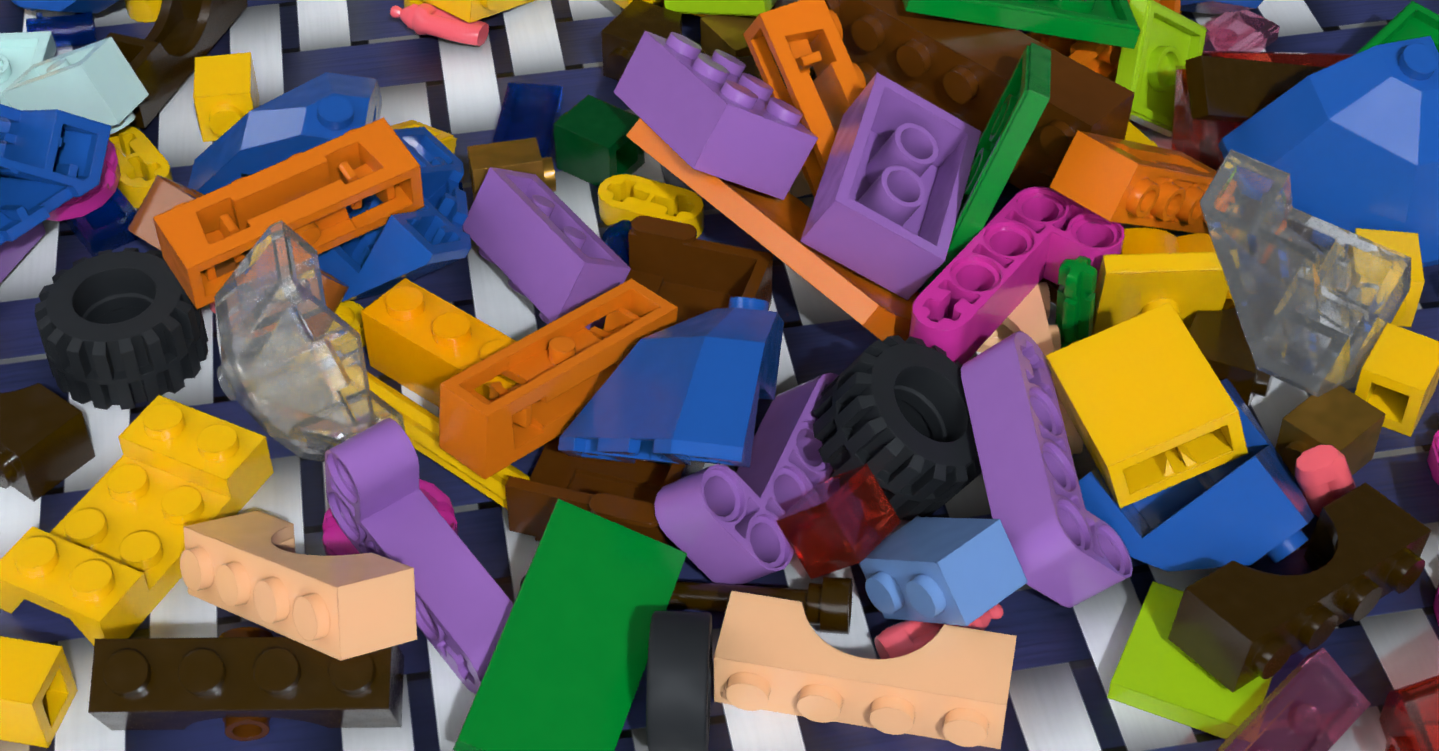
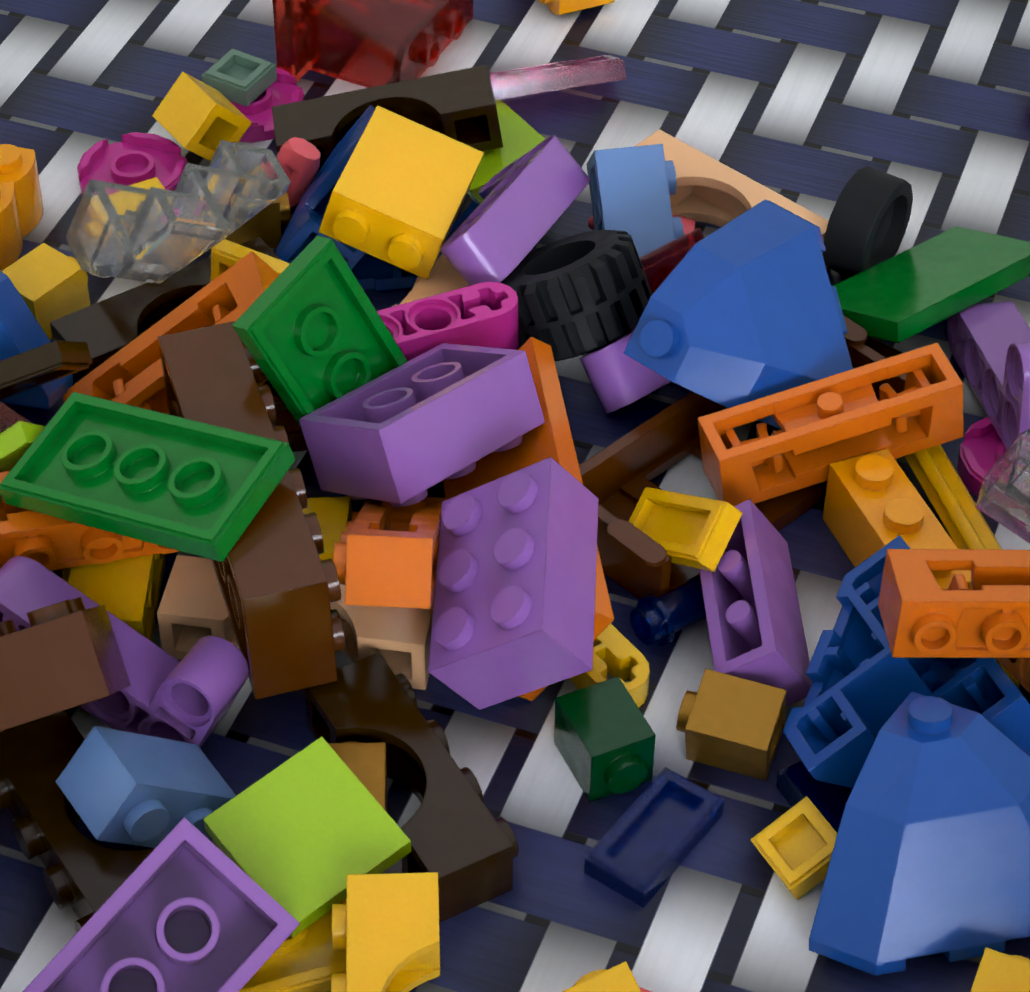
camera: 150 degrees left, 0 degrees up
none -> yellow tile [628,487,742,572]

